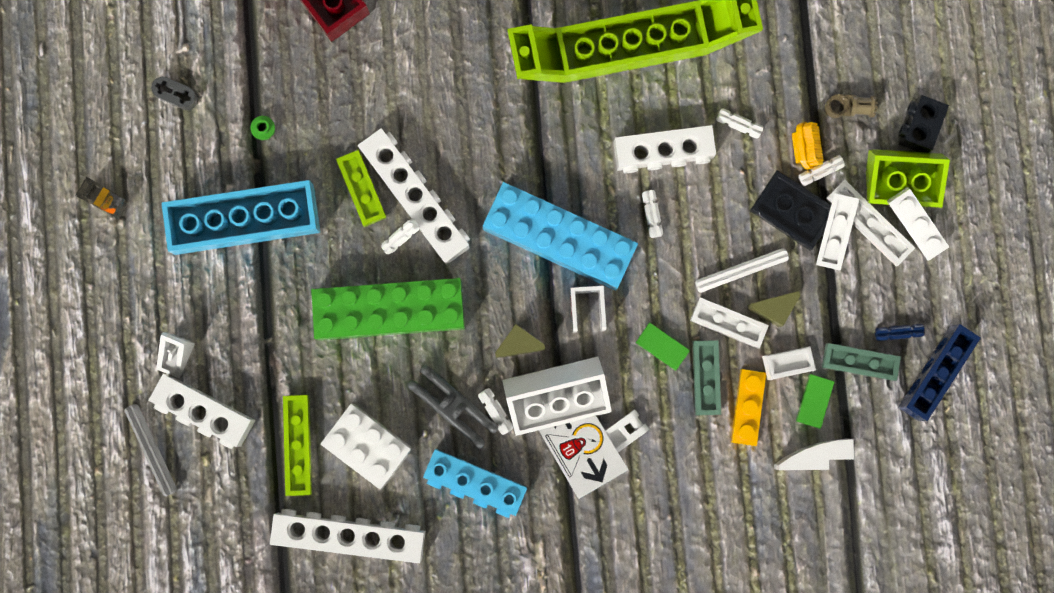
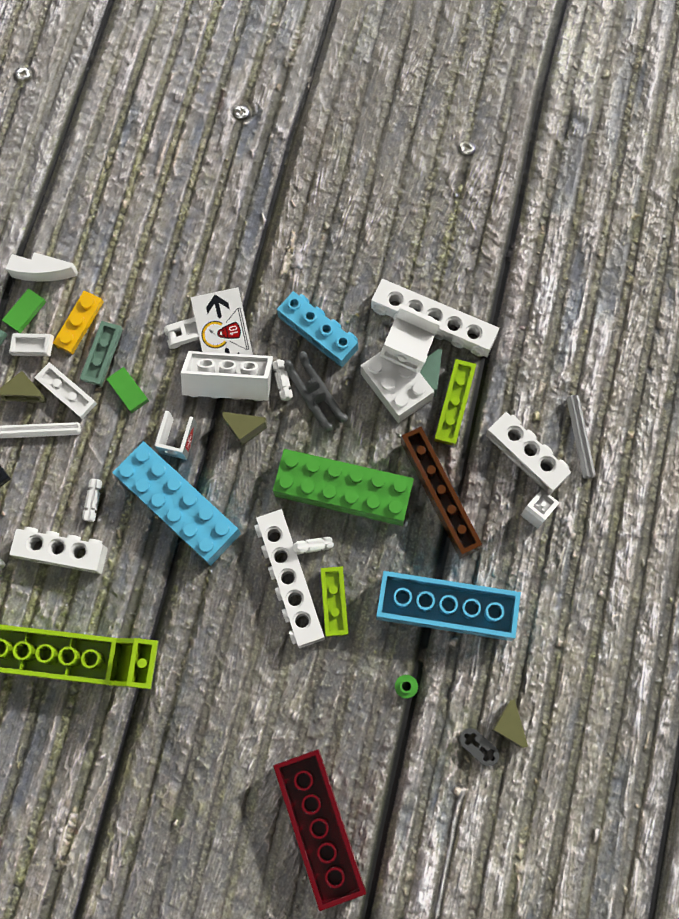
camera: 155 degrees left, 10 degrees down
clear smoke leg [75,177,129,219] -> none
none -> white panel [379,305,441,373]
none -> reddish brown brick [401,426,482,559]
none -> sand green slope [420,349,442,397]
none -> olive slope [492,699,528,748]

